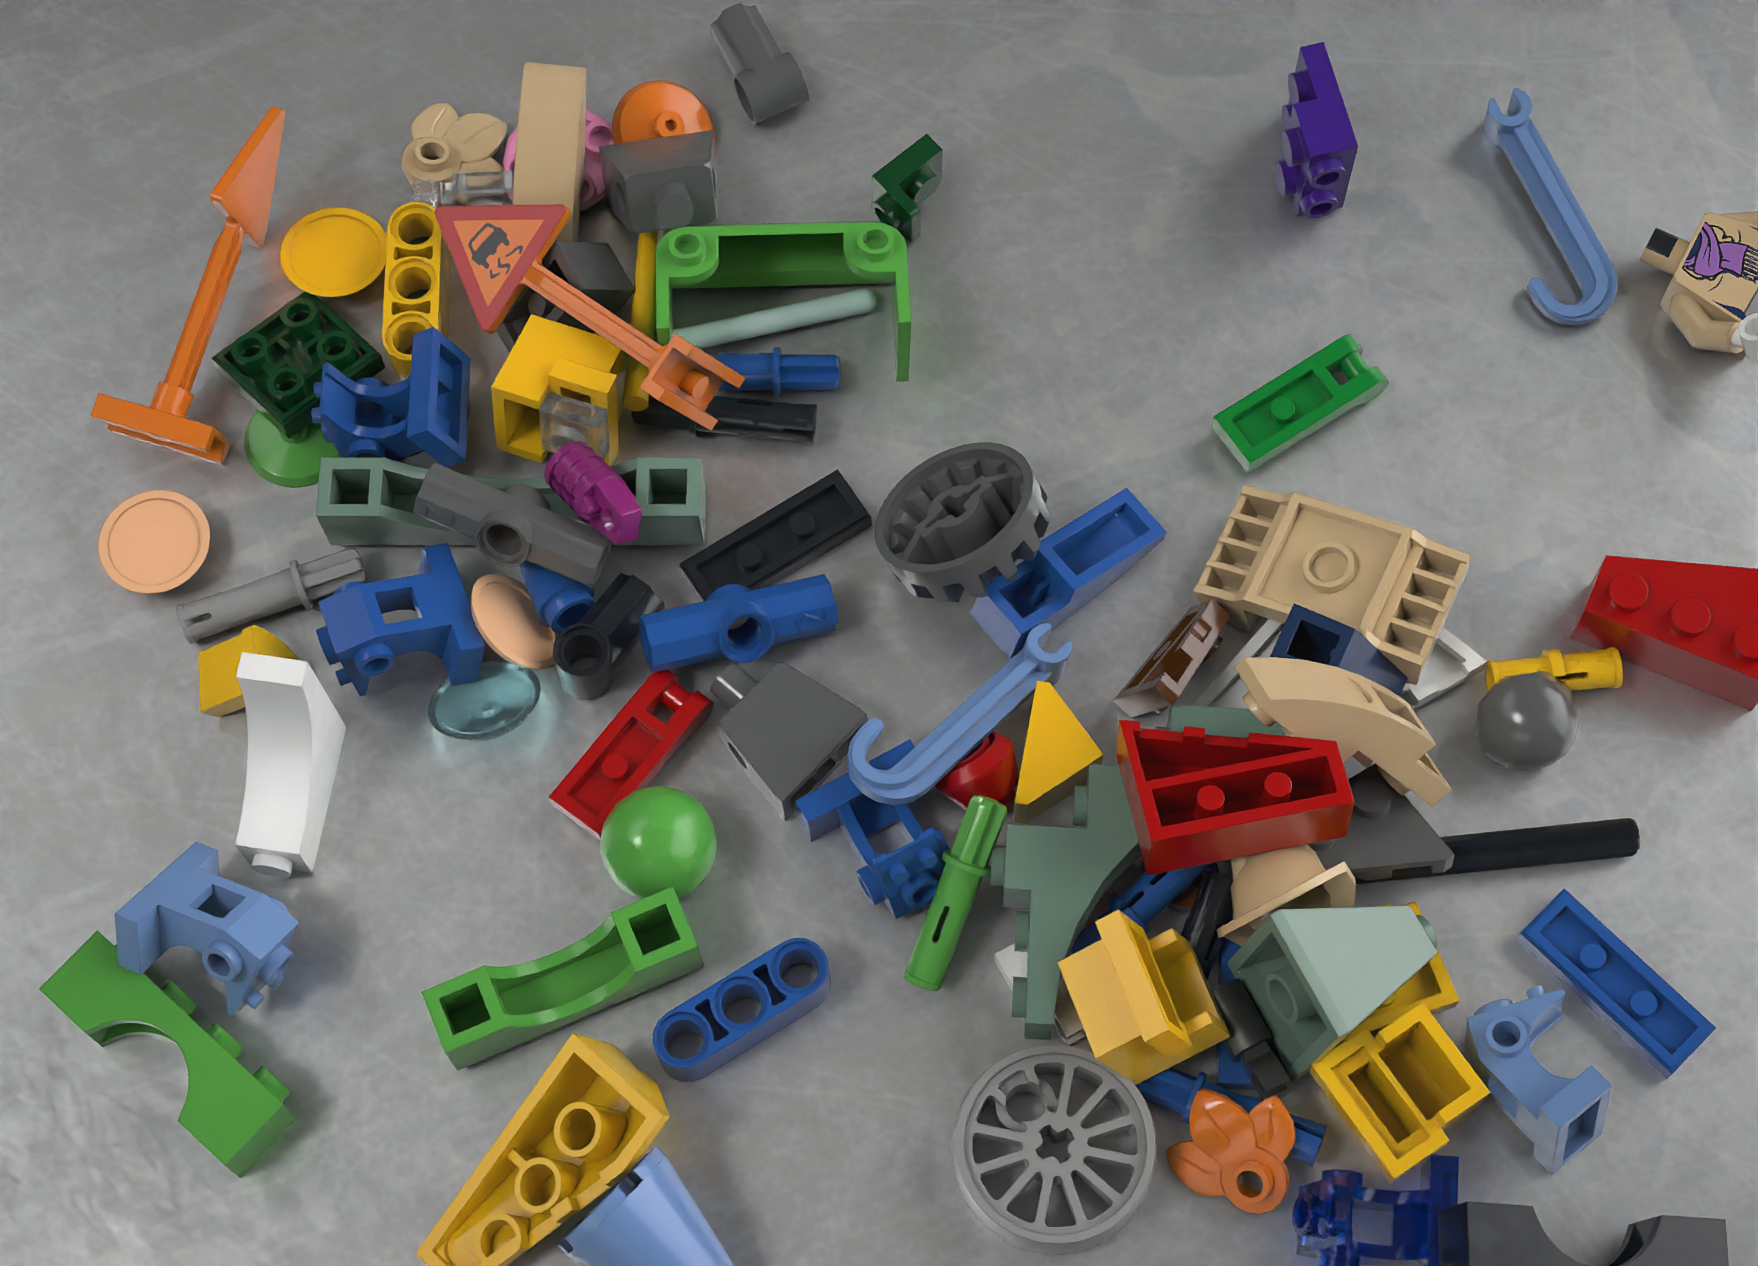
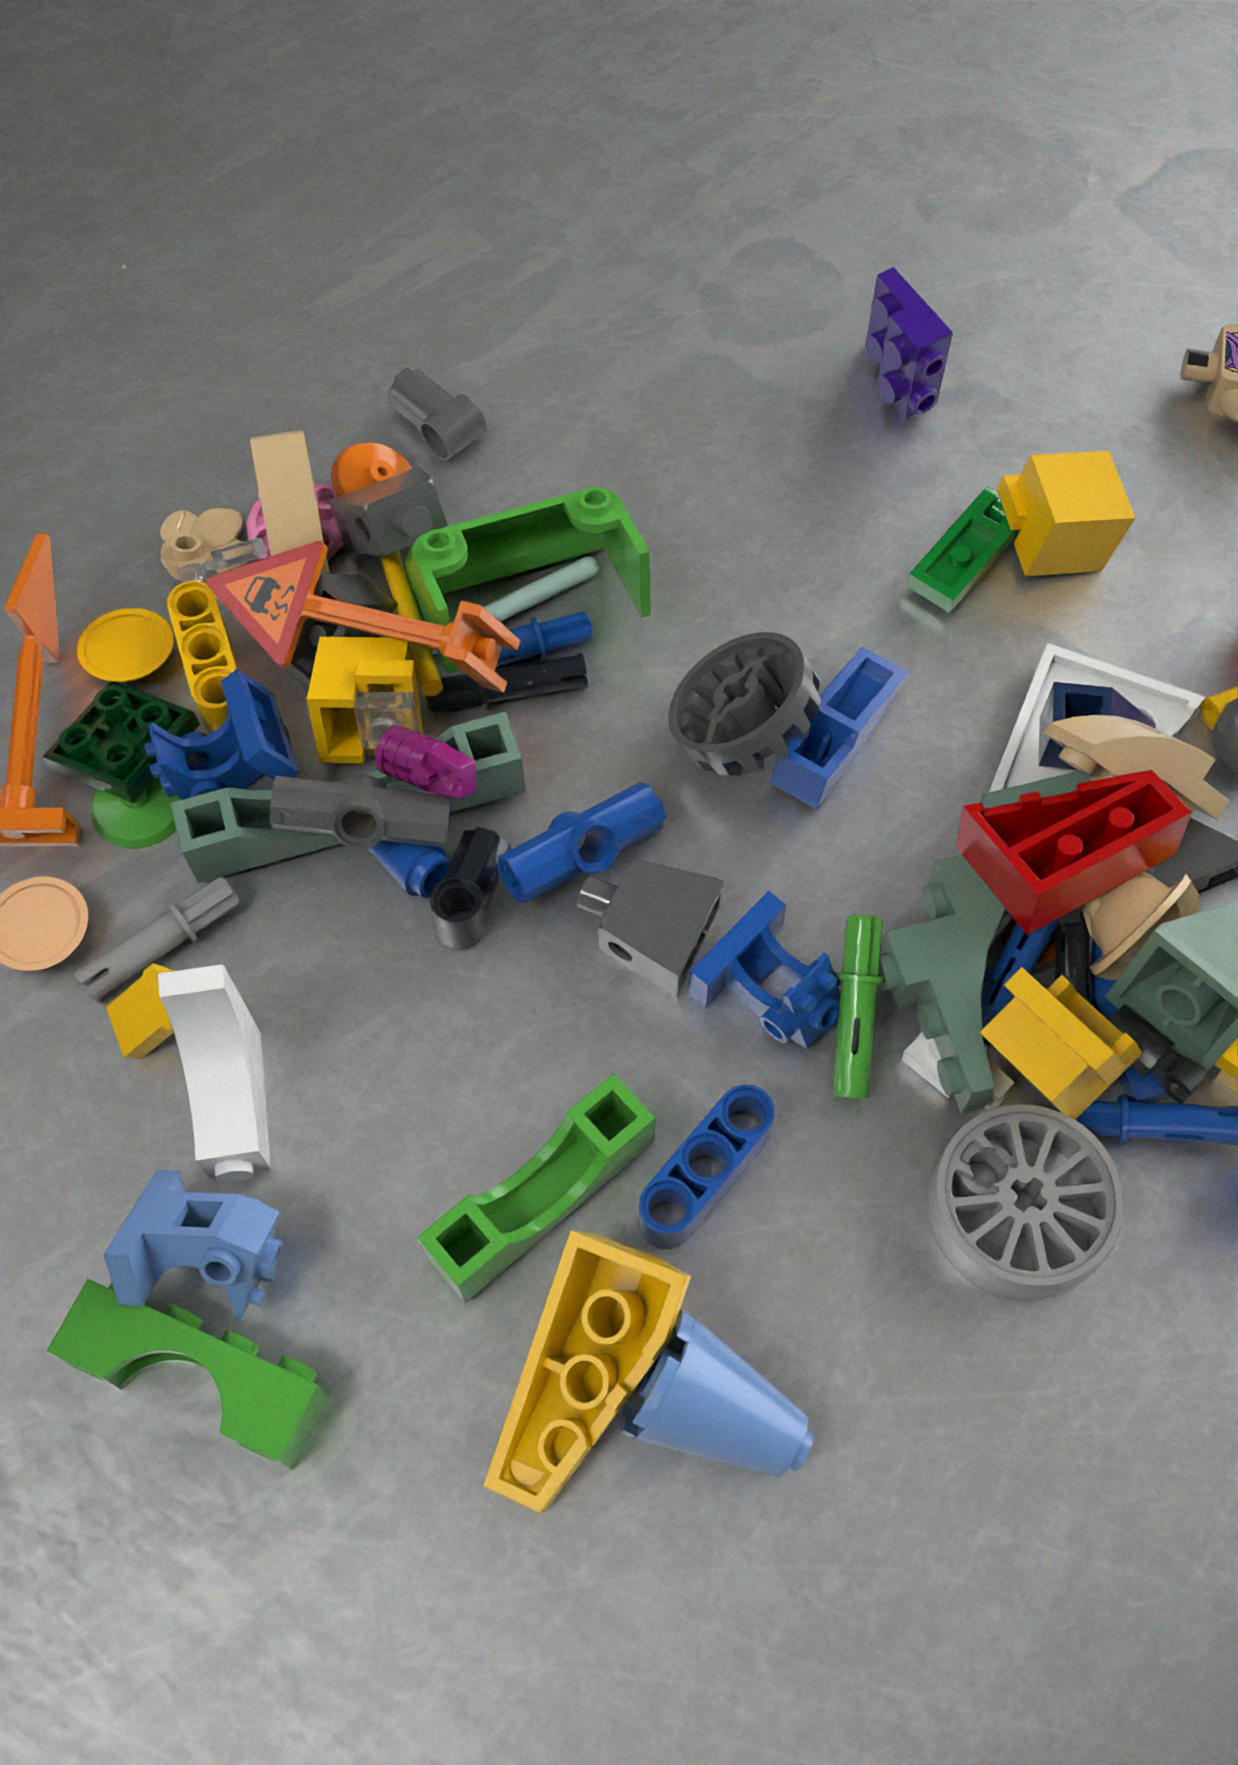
camera: 20 degrees left, 5 degrees down
blue tile [316,543,485,696] -> none
clear light blue piece [428,661,541,742] -> none
light nougat piece [471,574,558,669] -> none
red plate [549,669,714,841] -> none
bright green piece [600,786,718,900] -> none
black tile [679,469,872,602] -> none
medium blue piece [846,623,1072,805] -> none
dark green bracket [871,134,943,243] -> none
red cone [935,731,1019,810] -> none
yellow slope [1013,680,1104,824] -> none
reddish brown wing [1113,599,1231,718] -> none
orange plate [1166,1088,1295,1214] -> none
tan plate [1193,485,1471,685] -> none
medium blue piece [1483,88,1618,326] -> none
none -> yellow plate [997,451,1135,576]

